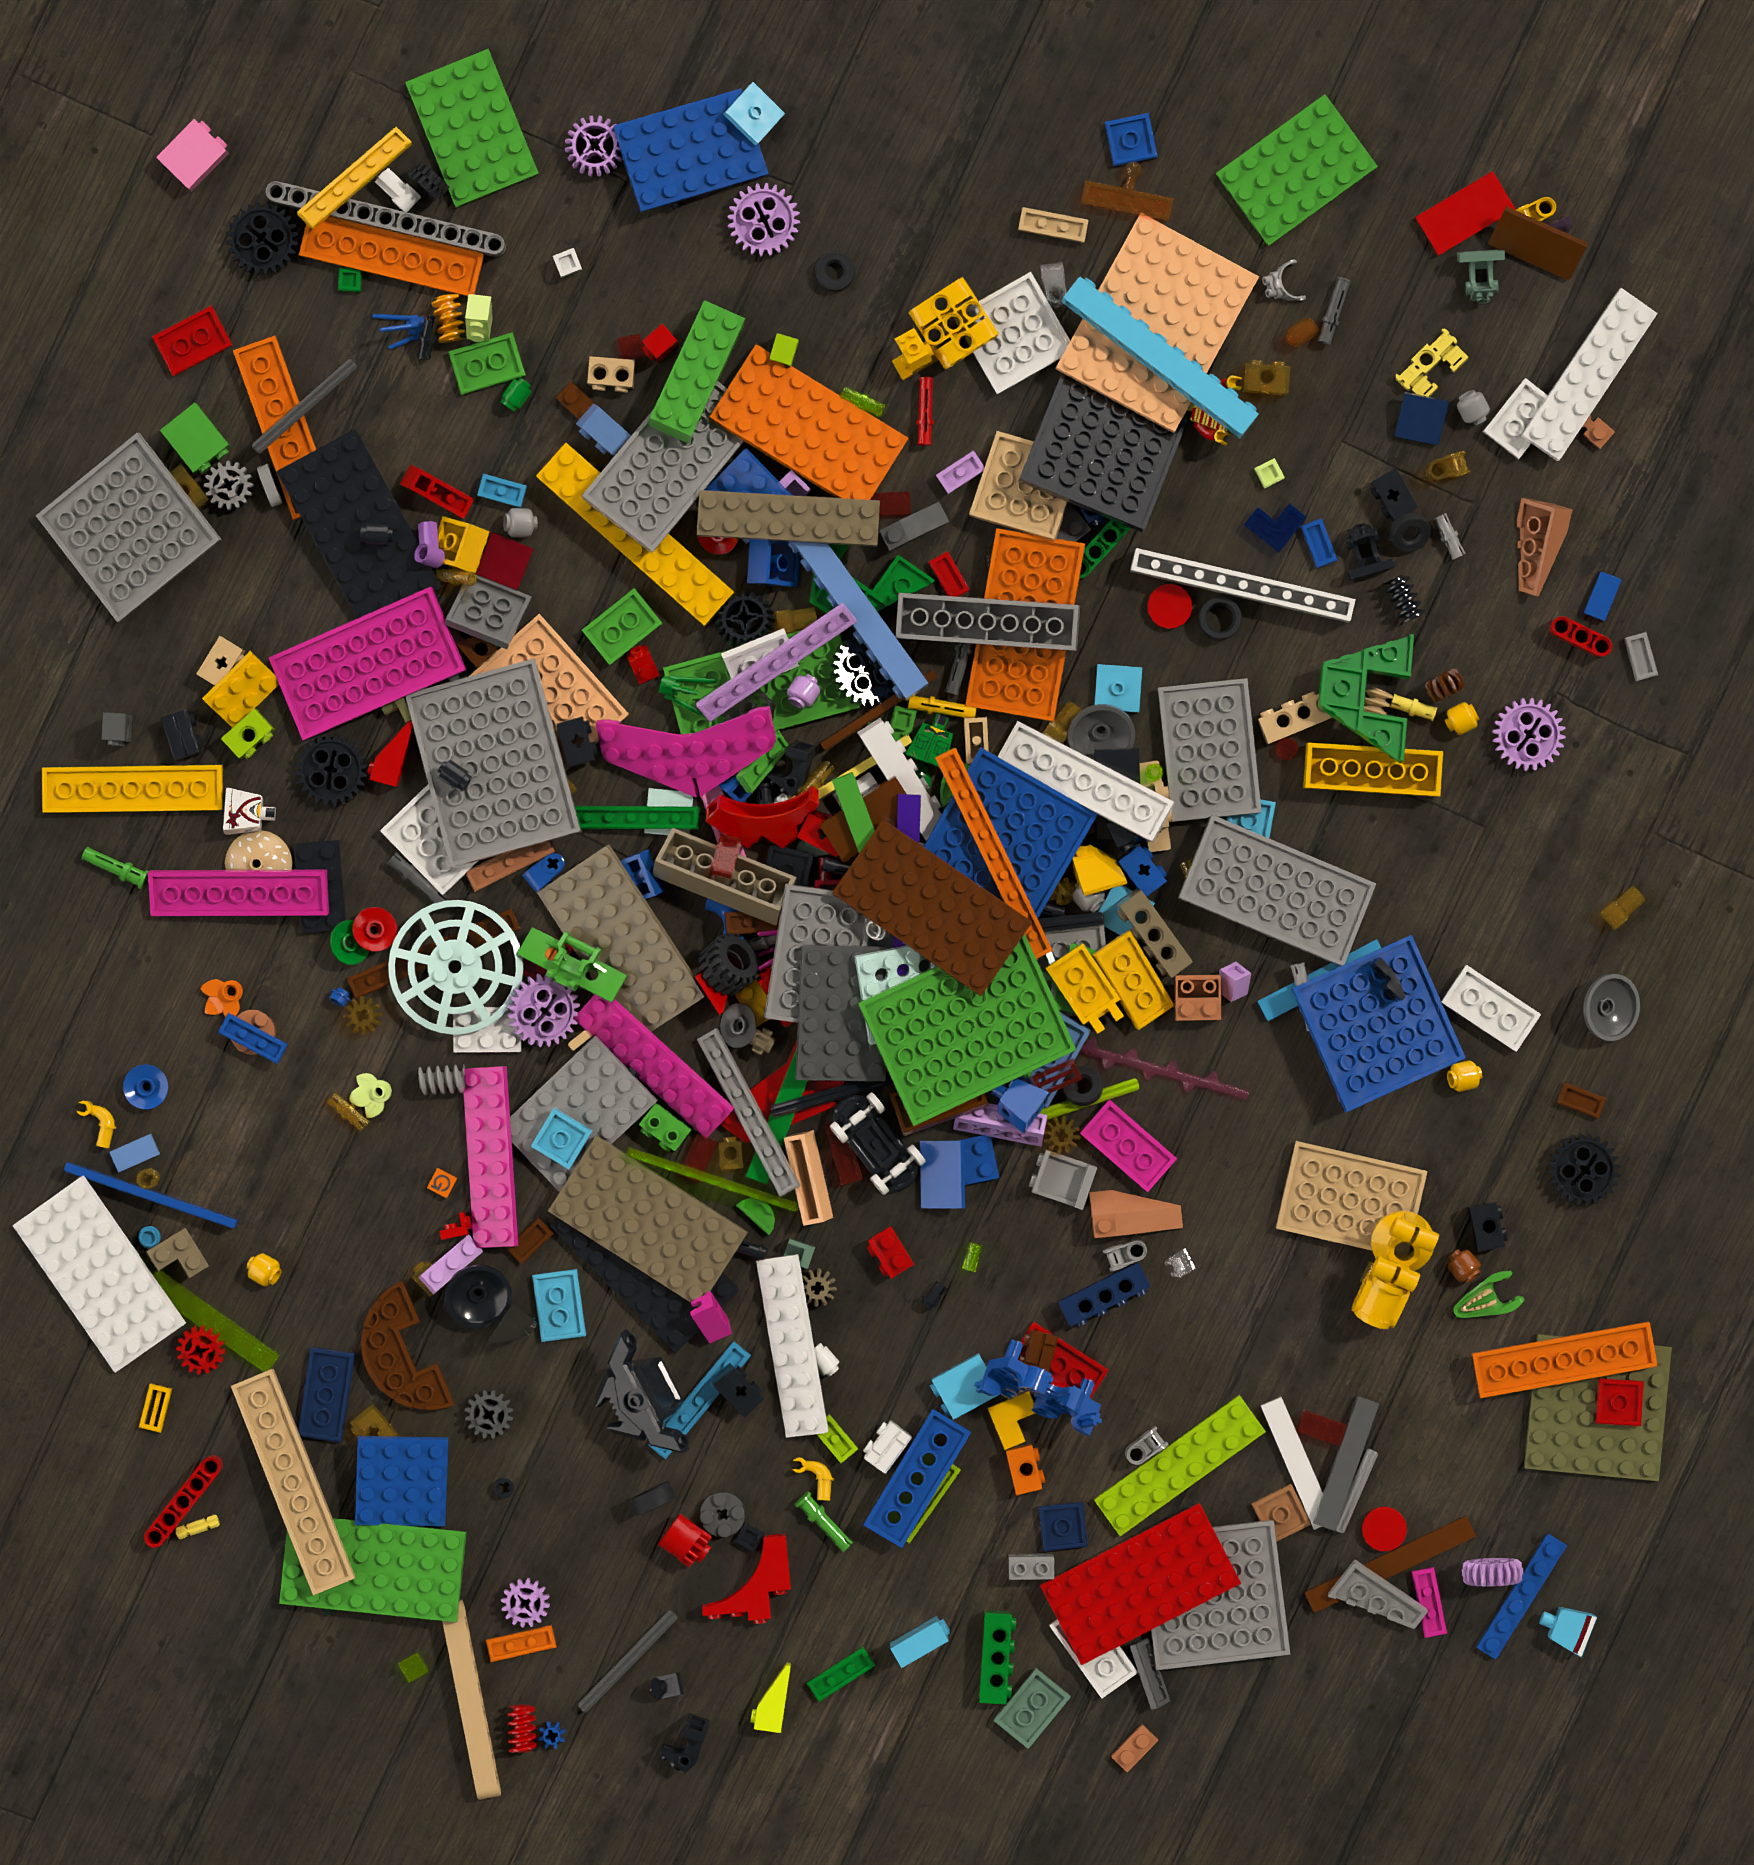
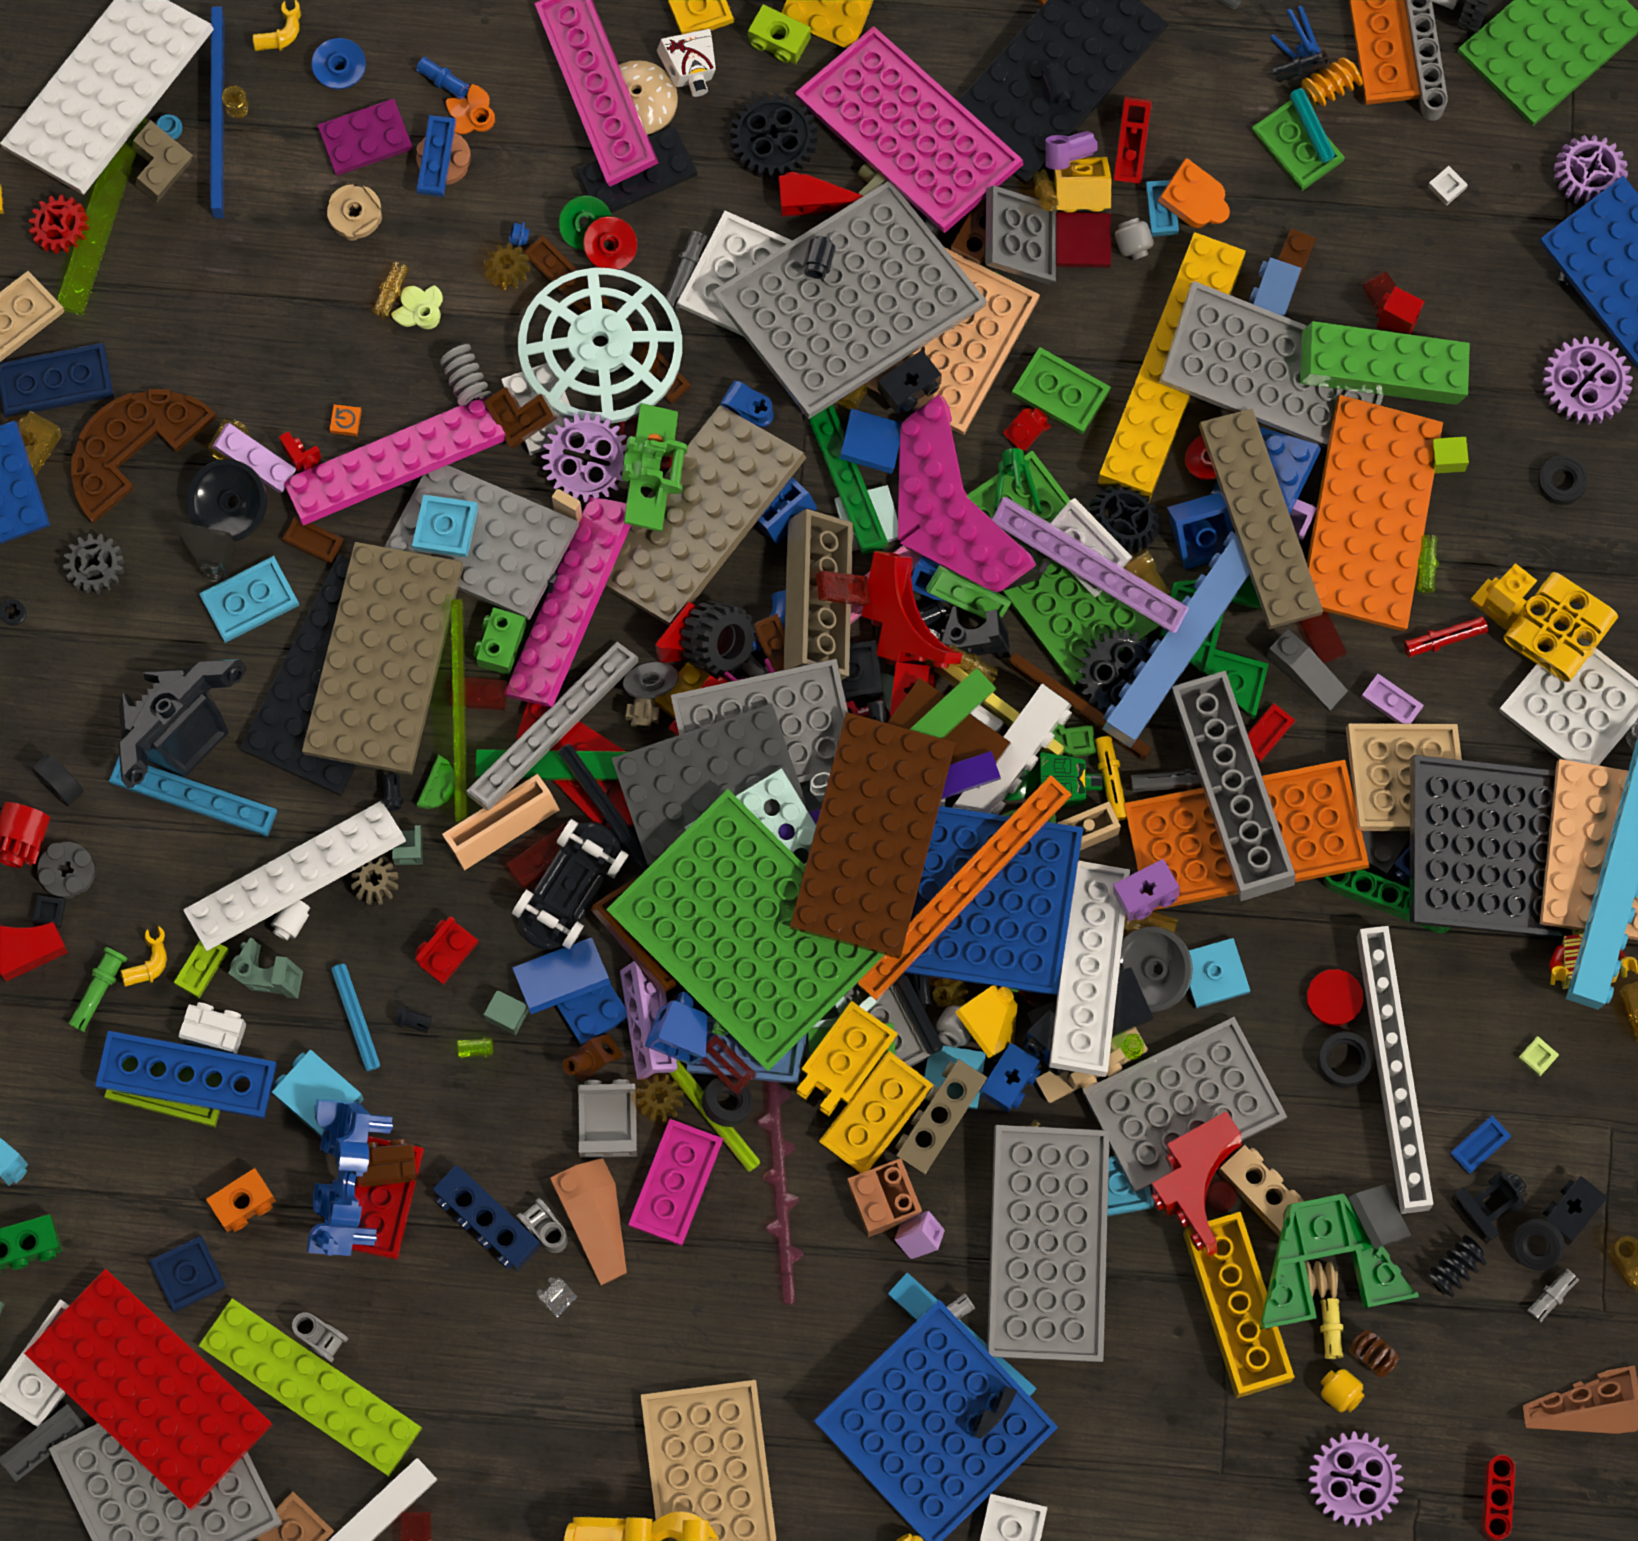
camera: 65 degrees right, 15 degrees down
medium blue tile [110,1134,160,1172] -> none
yellow head [247,1253,281,1287] -> none
yellowish green brick [465,294,493,342] -> none
nougat tile [466,841,555,892] -> none
green brick [501,377,532,412] -> none
tan brick [587,356,636,393] -> none
dark pink hinge [690,1291,732,1343] -> none
black brick [711,1363,764,1418] -> none
clear yellow brick [719,1137,744,1170] -> none
lavender head [787,674,820,709] -> none
yellow tile [988,1391,1035,1450] -> none
light grey brick [1008,1554,1054,1580] -> none
clear blue plate [1244,503,1307,553] -> none
blue tile [1583,571,1621,622] -> none
none -> sand green tile [228,938,303,999]
none -> magenta plate [318,99,413,176]
none -> tan plate [327,185,382,241]
none -> dark azure axle [331,964,380,1071]
none -> blue pin [416,57,469,99]
none -> reddish brown plate [484,387,558,449]
none -> sand green panel [484,991,529,1036]
none -> reddish brown bracket [562,1034,623,1082]
none -> blue tile [839,408,902,474]
none -> medium lavender brick [1113,859,1180,922]
none -> arch [1150,1111,1242,1258]
none -> orange plate [1157,158,1230,228]
none -> teal axle [1290,88,1335,163]
none -> dark grey tile [1349,1185,1412,1249]

